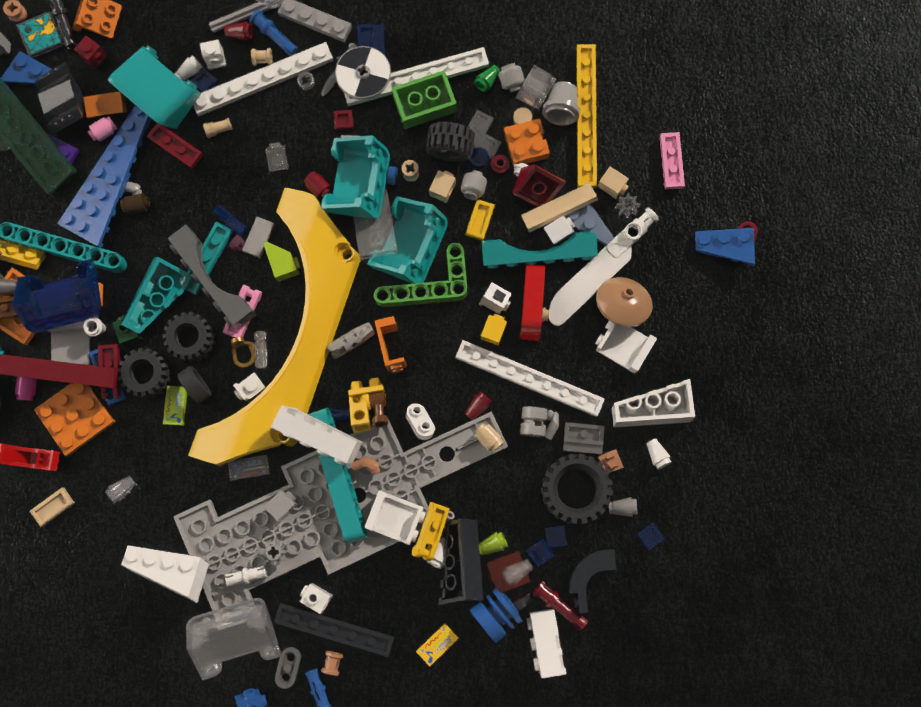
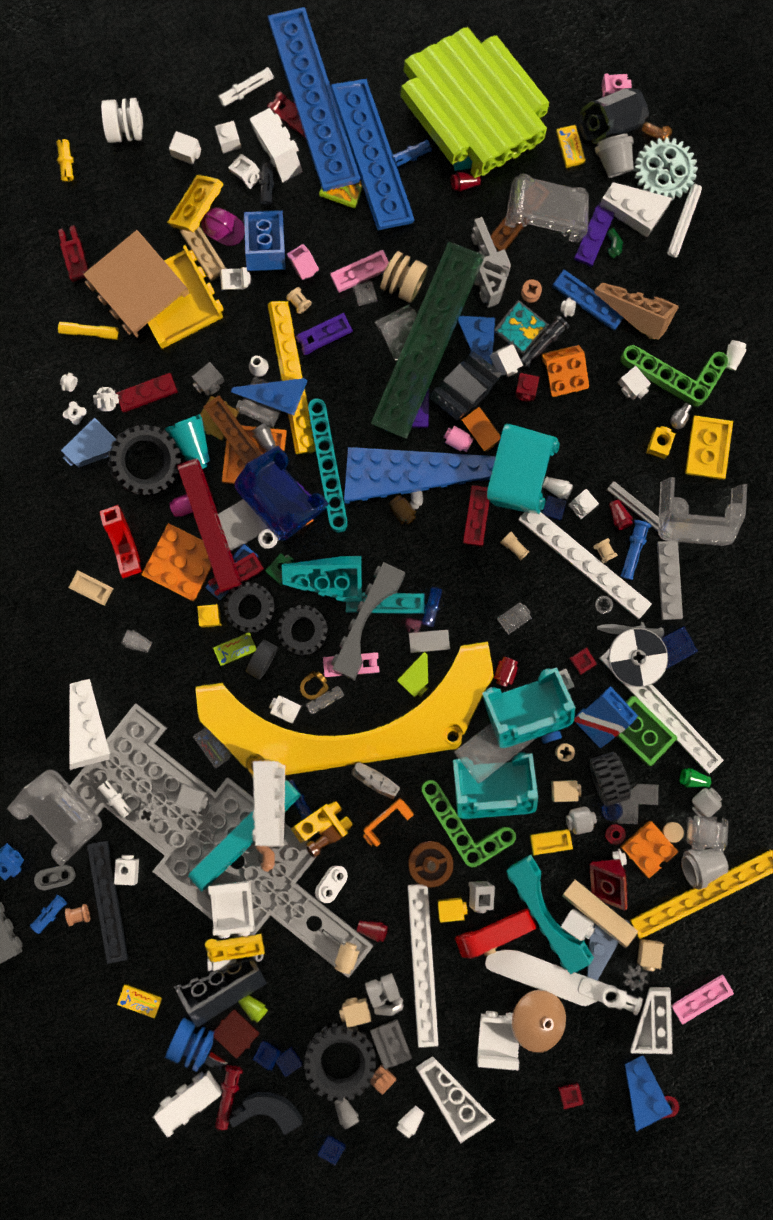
camera: 60 degrees right, 5 degrees up
clear cone [502,559,533,585] -> none
none -> yellow brick [198,605,222,627]
none -> tan brick [340,997,371,1027]
none -> reddish brown wheel [409,841,453,887]
none -> white brick [489,344,523,377]
none -> dark red tile [559,1083,583,1109]
none -> blue panel [574,687,638,748]
none -> white wedge [631,987,672,1054]

